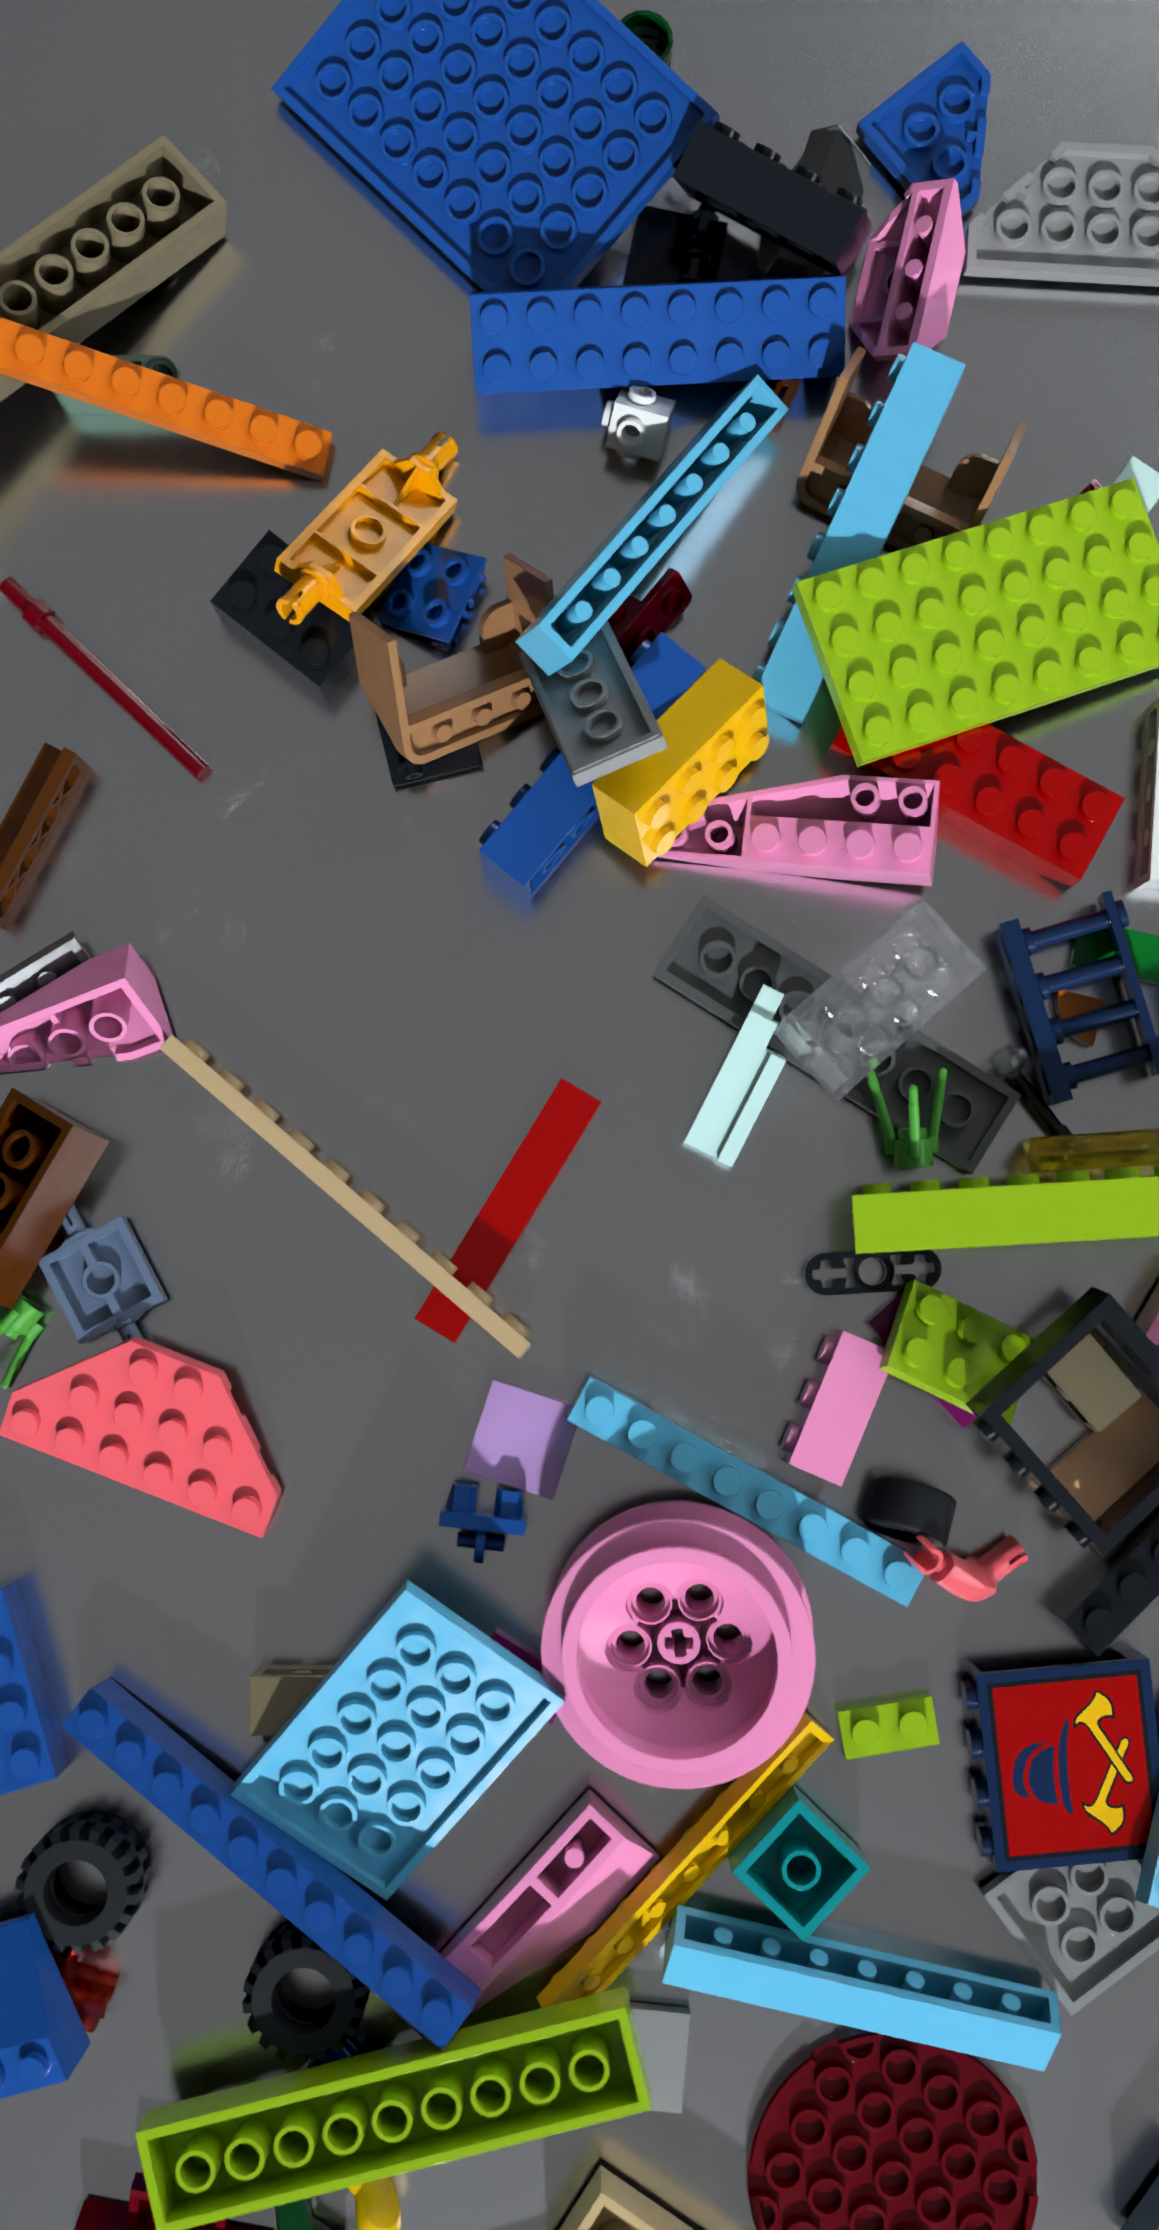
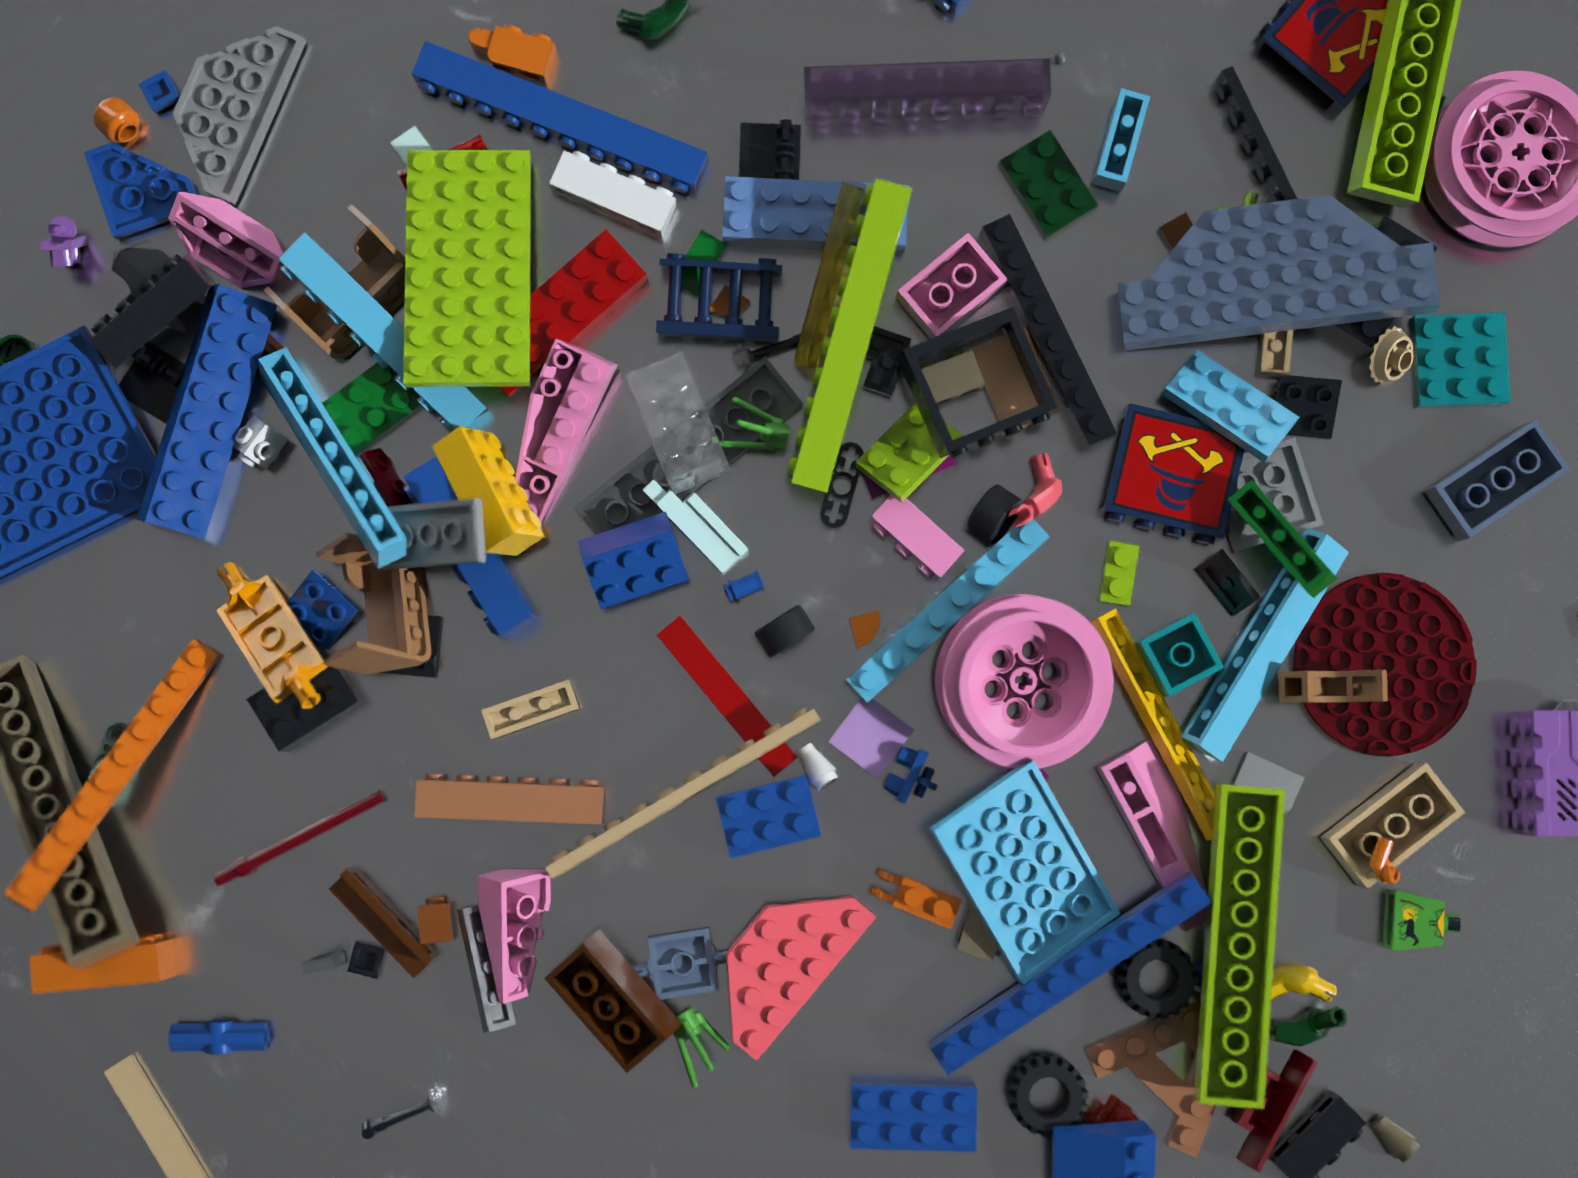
camera: 75 degrees left, 0 degrees up
none -> medium lavender hips [40,216,87,267]
none -> orange head [93,97,140,143]
none -> blue plate [138,70,180,113]
none -> green plate [322,363,423,457]
none -> nougat brick [414,774,605,825]
none -> dark orange brick [417,897,456,944]
none -> tan plate [481,679,580,739]
none -> blue brick [578,512,689,609]
none -> blue brick [716,775,821,858]
none -> blue pin [723,570,764,602]
none -> black tyre [755,605,815,658]
none -> white cone [796,743,838,791]
none -> orange tile [849,610,880,648]
none -> black plate [863,326,912,398]
none -> orange hinge [870,869,962,929]
none -> nougat plate [1084,999,1216,1157]
none -> pearl dark grey plate [1196,549,1261,616]
none -> green brick [1228,479,1338,598]
none -> medium nougat arch [1278,670,1388,703]

